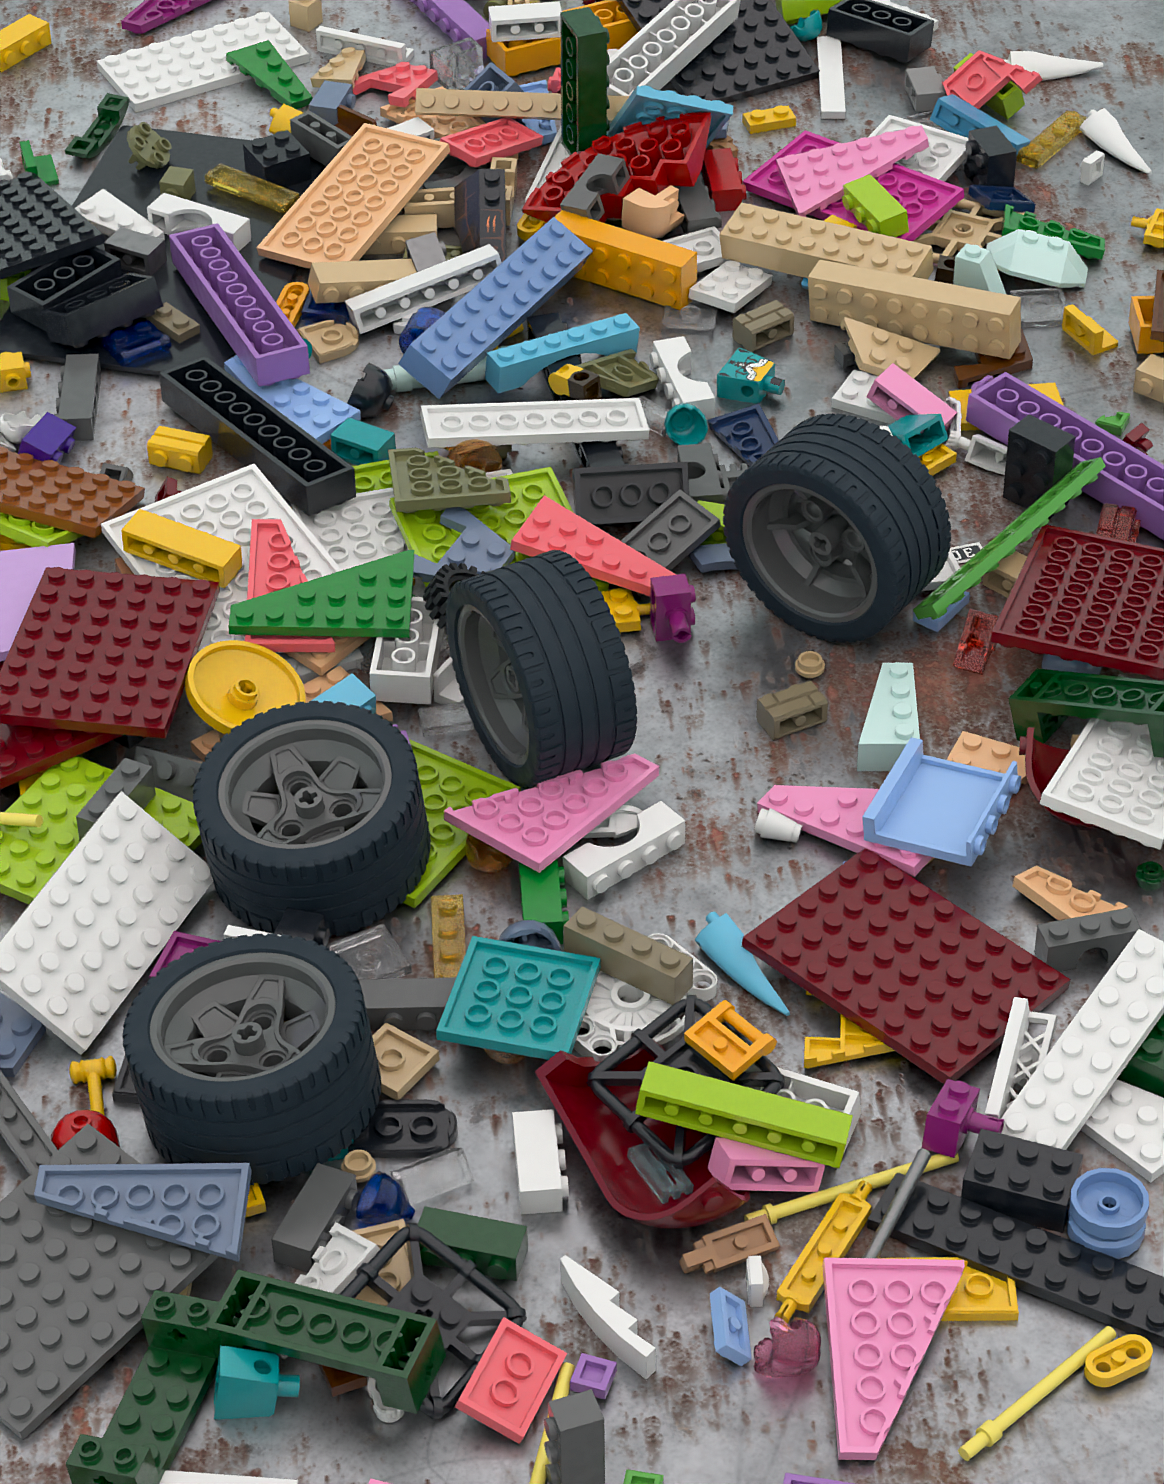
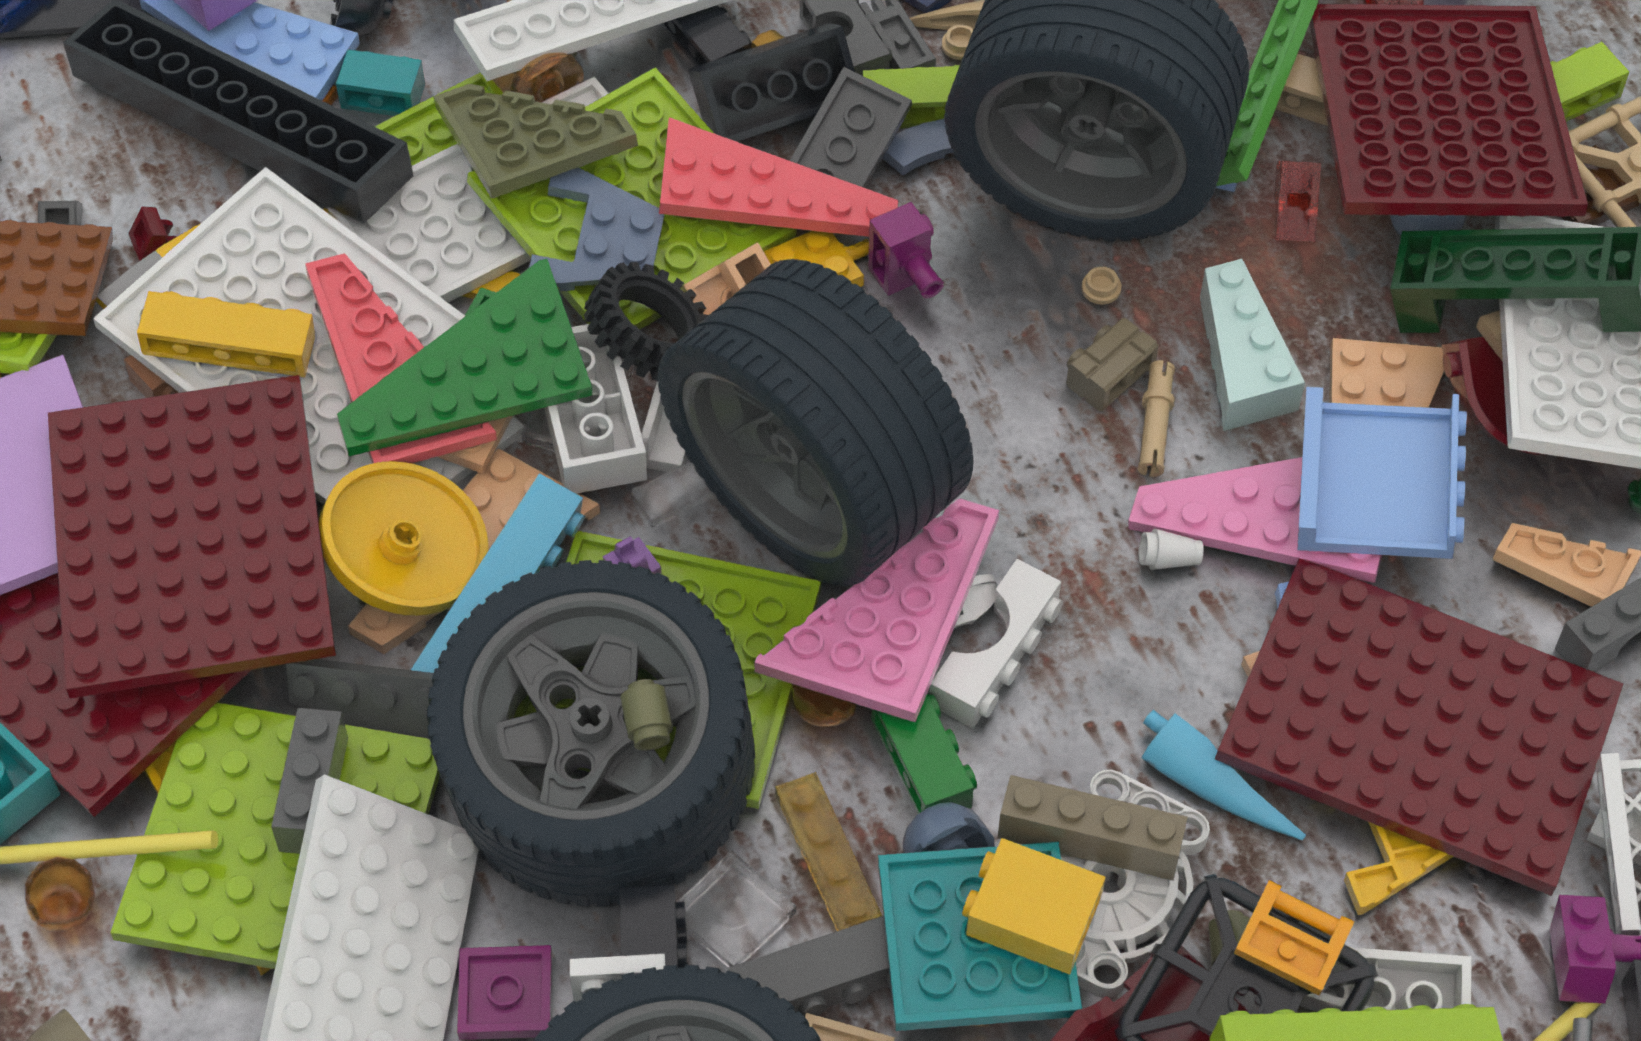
camera: 20 degrees left, 15 degrees up
yellow brick [147,425,213,475] -> none
none -> olive brick [620,679,673,751]
none -> yellow brick [962,838,1106,974]
none -> tan pin [1138,360,1175,477]

